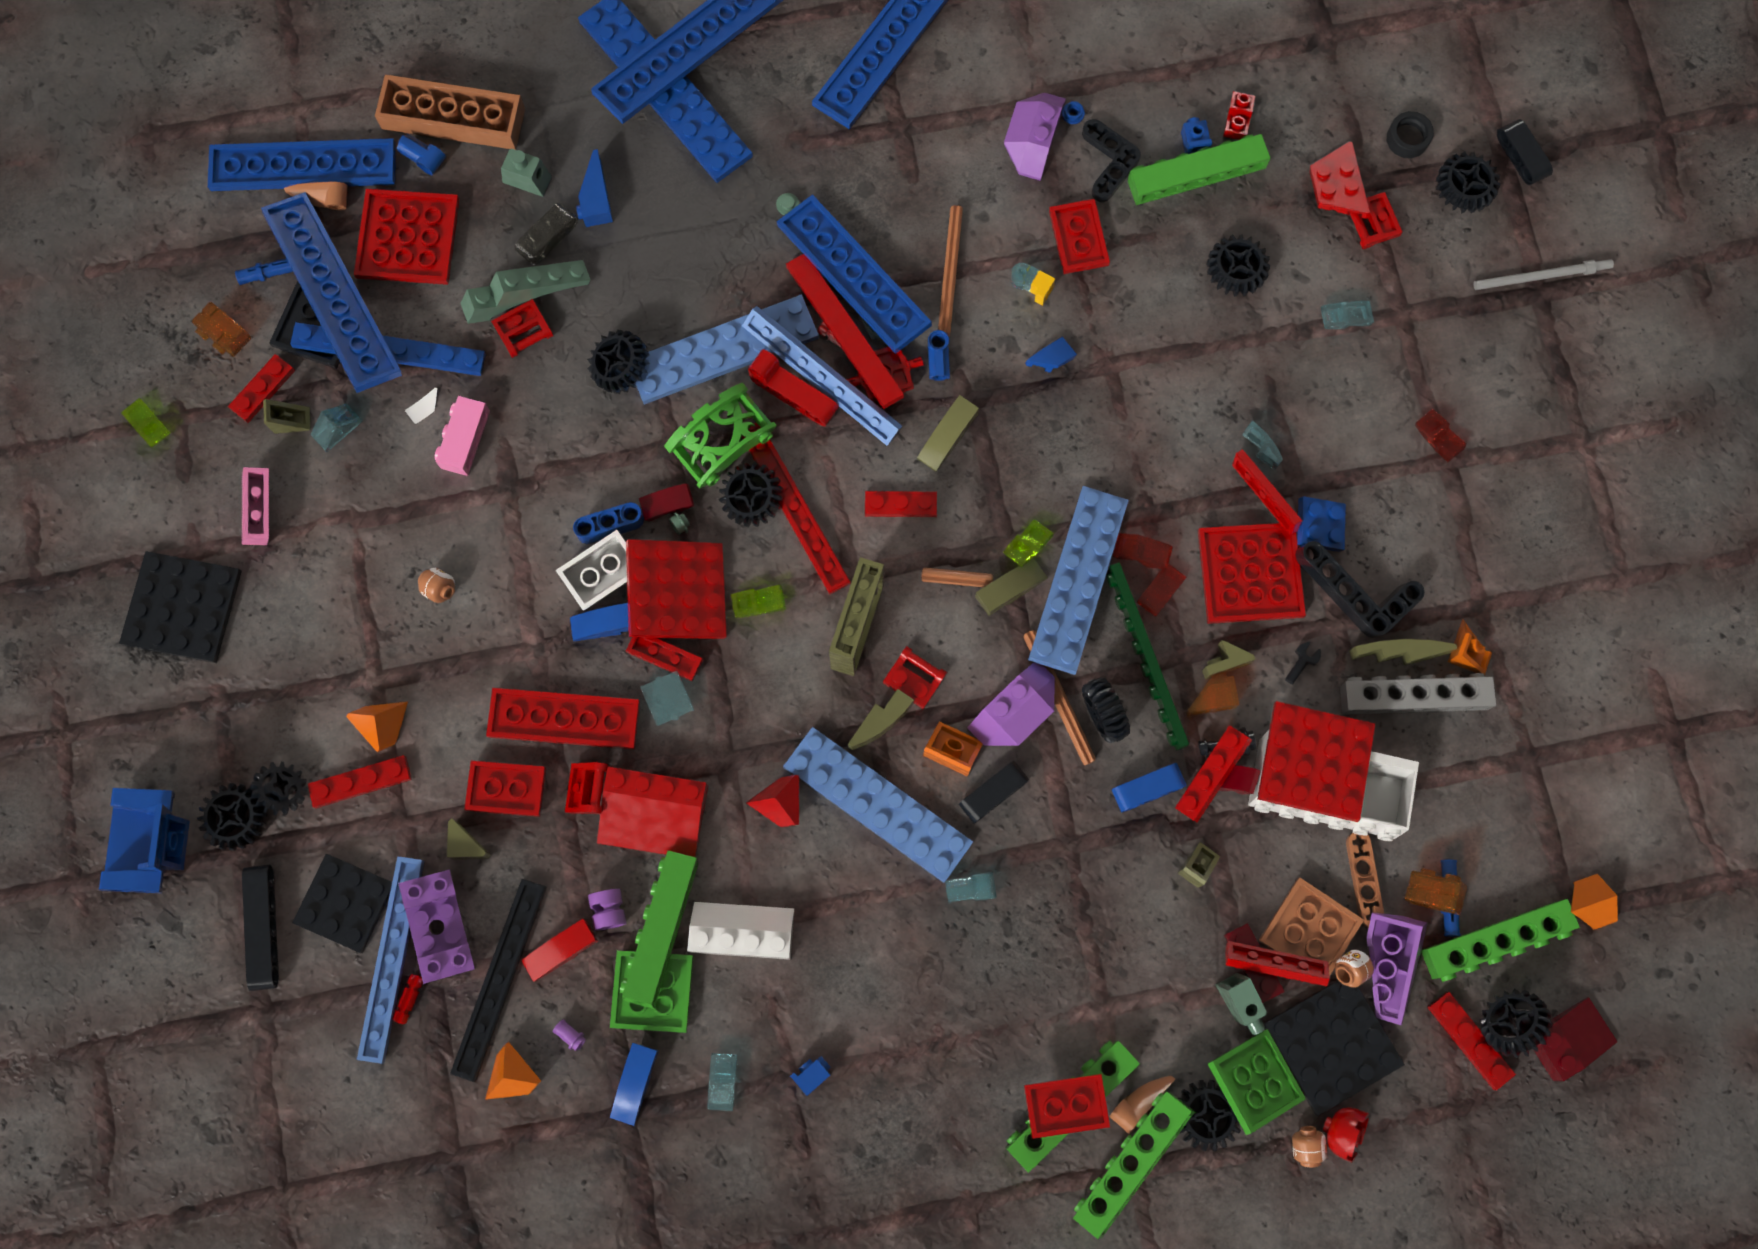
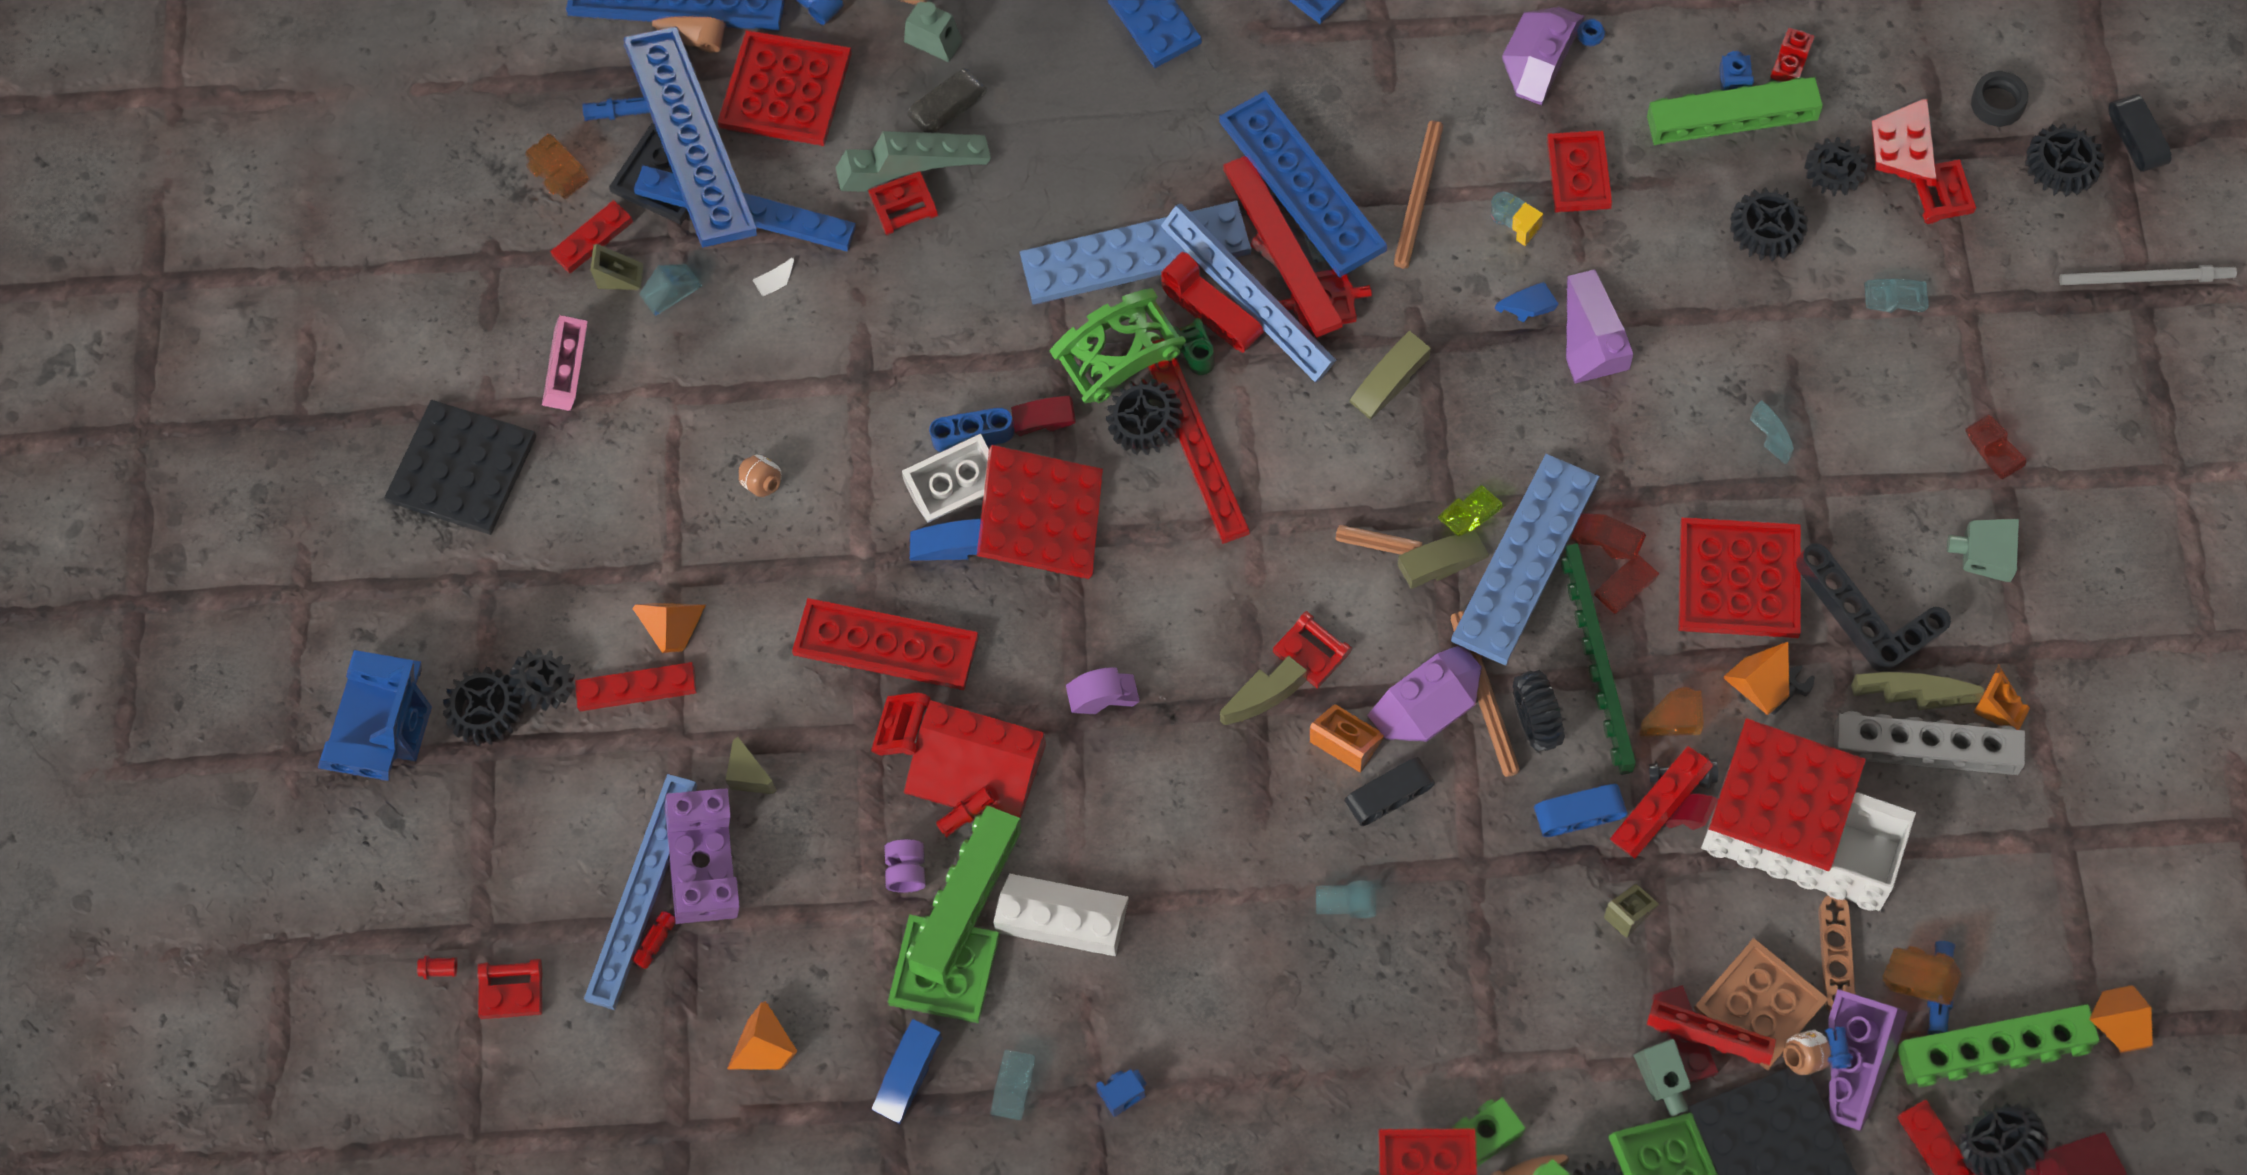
camera: 15 degrees right, 10 degrees down
clear neon green slope [121,398,171,448] -> none
black beam [242,864,279,991] -> none
black plate [292,854,392,953] -> none
bright pink brick [435,396,490,476] -> none
black tile [450,879,547,1082] -> none
red plate [464,760,546,817] -> none
red slope [521,919,598,982] -> none
medium lavender pin [553,1019,586,1051] -> none
blue slope [576,149,613,227] -> none
black gear [587,329,650,394] -> none
red plate [626,637,703,682] -> none
clear light blue piece [640,671,694,726] -> none
sand green plate [669,512,690,535] -> none
clear neon green slope [731,585,786,618] -> none
red slope [746,775,799,827] -> none
sand green plate [776,193,799,216] -> none
medium blue plate [783,727,973,883] -> none
olive window [829,557,884,676] -> none
red plate [865,491,937,517] -> none
blue piece [927,330,950,381] -> none
black beam [1082,119,1141,202] -> none
olive slope [1202,640,1255,680] -> none
red tile [1232,449,1302,535] -> none
blue plate [1297,496,1346,552] -> none
none -> red pin [417,955,458,980]
none -> red plate [477,959,542,1019]
none -> red pin [936,786,996,837]
none -> medium lavender brick [1066,668,1140,714]
none -> dark green piece [1173,318,1215,375]
none -> medium lavender wedge [1566,269,1633,383]
none -> orange slope [1724,642,1789,715]
none -> black gear [1804,137,1868,196]
none -> blue pin [1825,1027,1853,1069]
none -> sand green torso [1946,519,2019,582]

